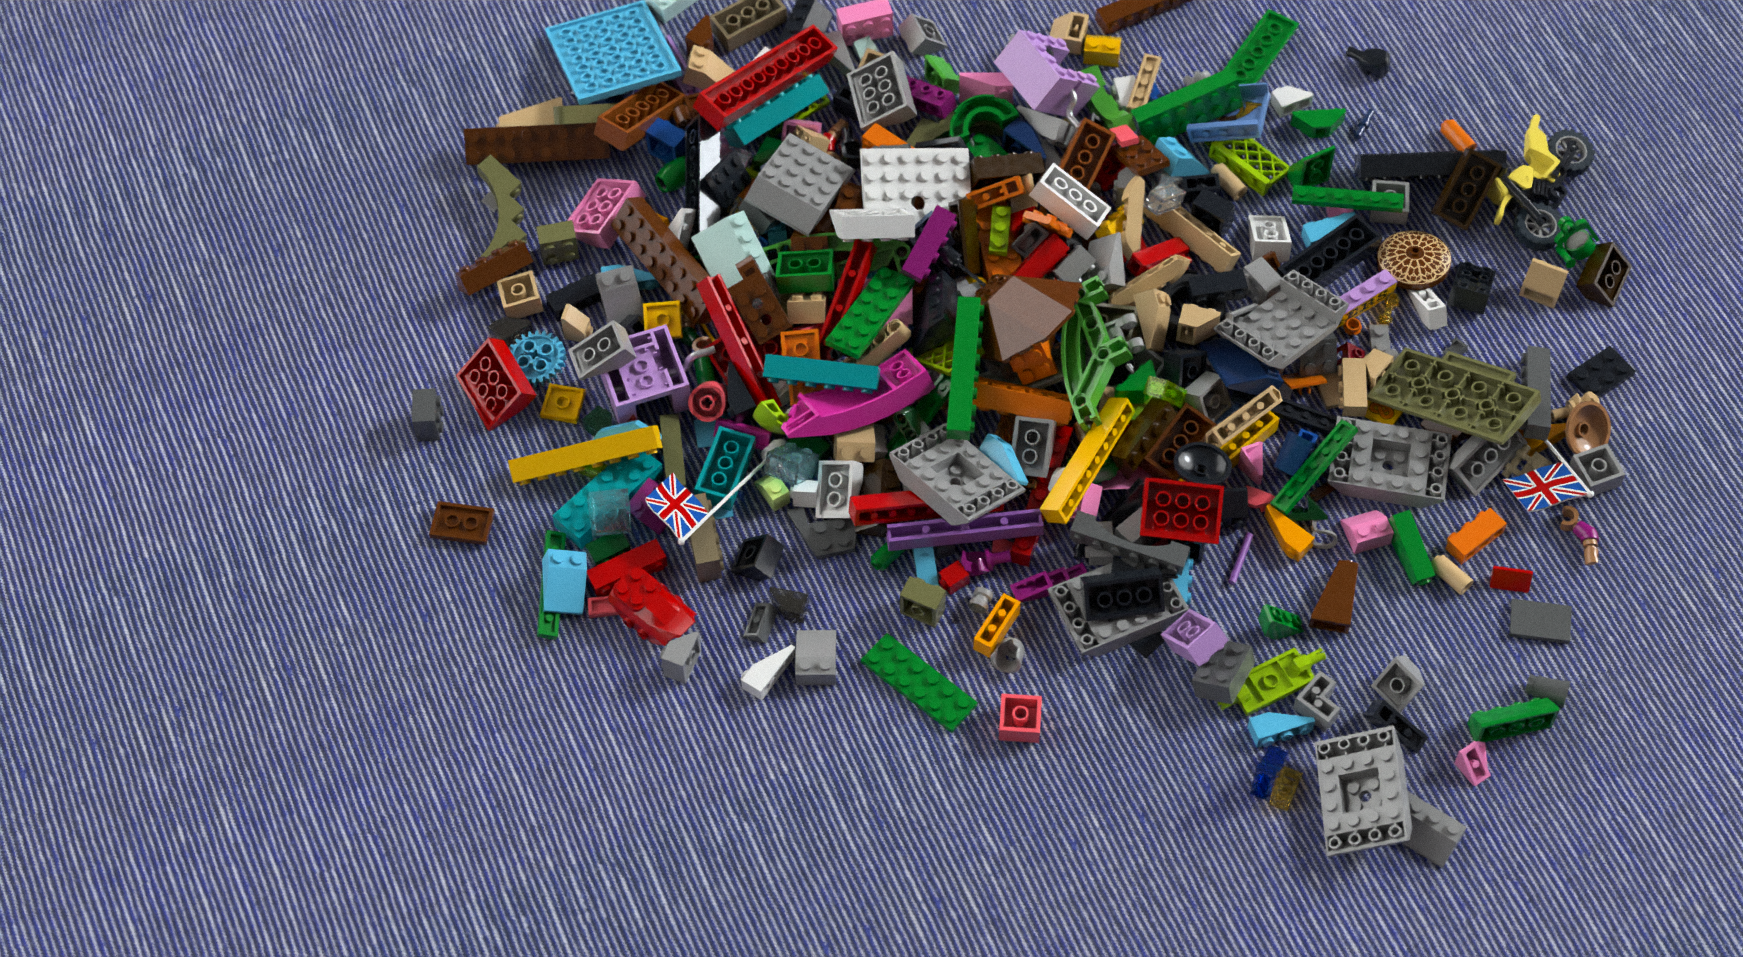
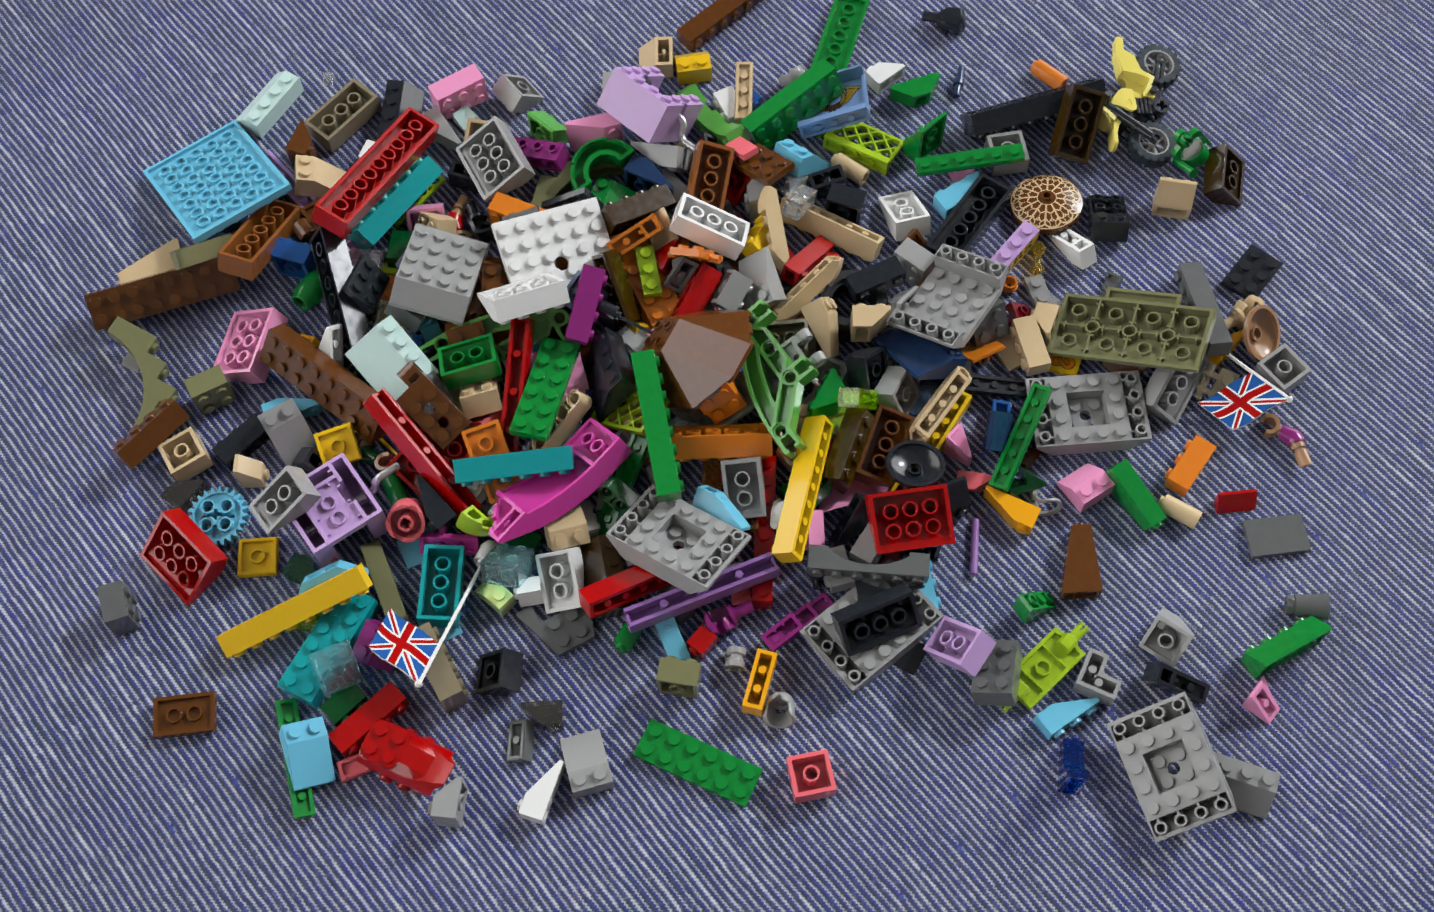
camera: 15 degrees left, 5 degrees up
clear yellow slope [1269,766,1303,811] -> none

